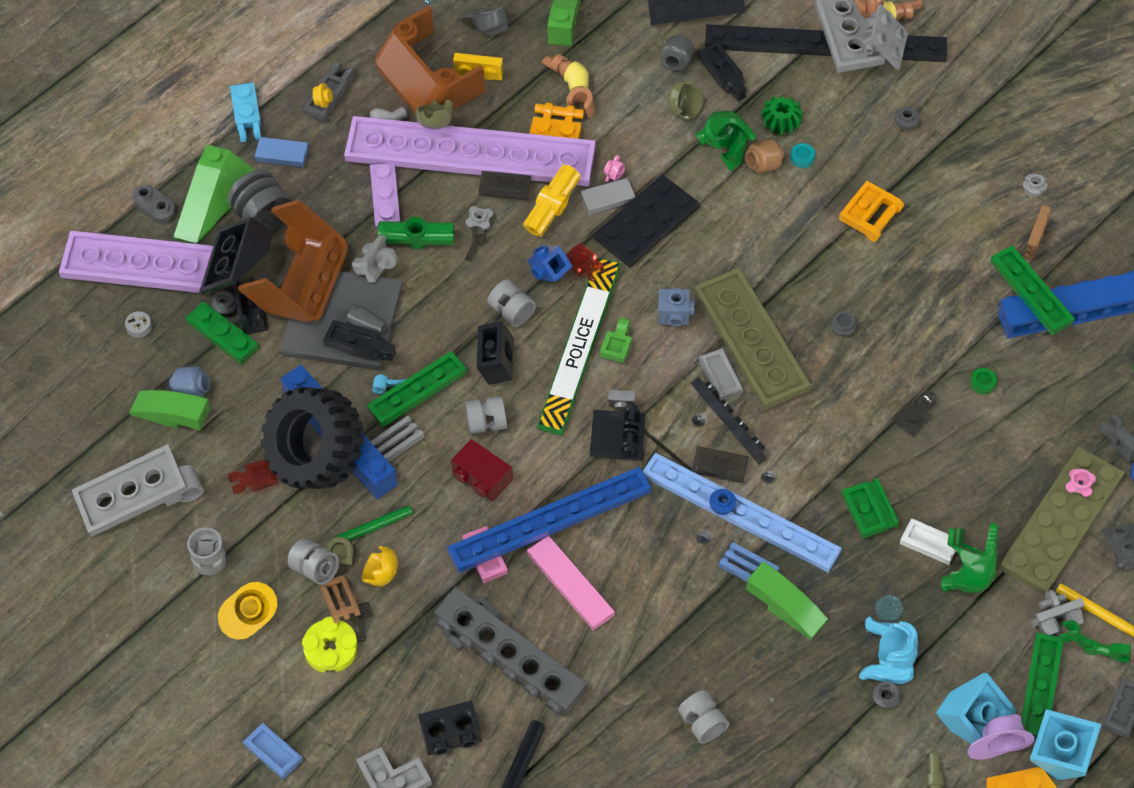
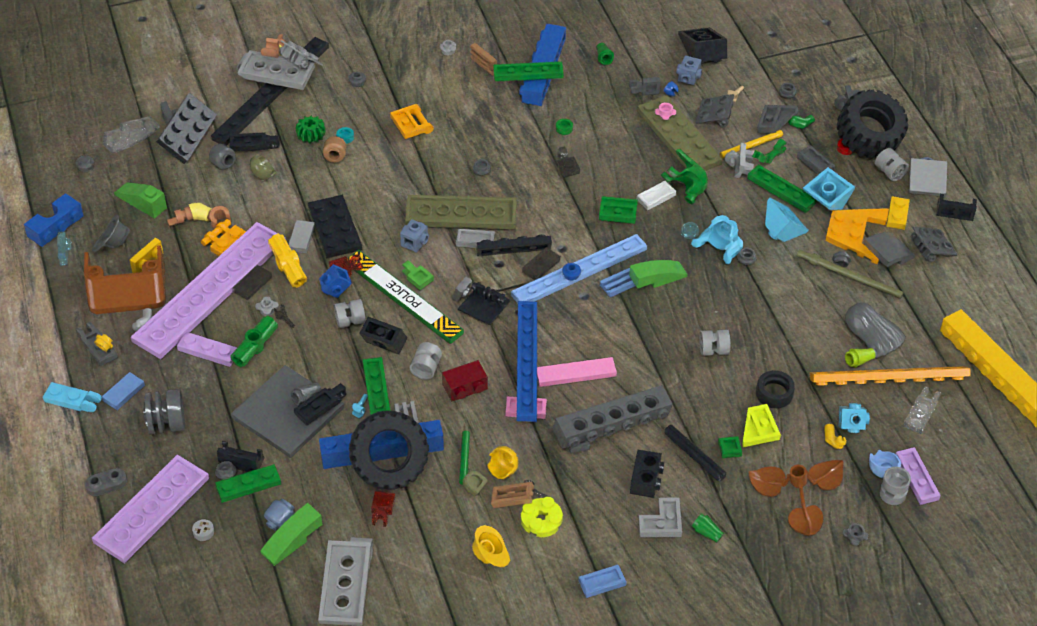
camera: 65 degrees left, 10 degrees down
bright green wedge [173,145,254,244] -> none
light grey wheel [187,527,227,576] -> none
black slope [199,217,273,295] -> none
dark orange windscreen [238,200,348,323] -> none
light grey wheel [288,538,339,585] -> none
light grey hips [352,235,398,282] -> none
olive hair [415,100,454,130] -> none
bright pink plate [604,155,625,183] -> none
green piece [695,110,756,171] -> none
lavender piece [967,714,1034,760] -> none

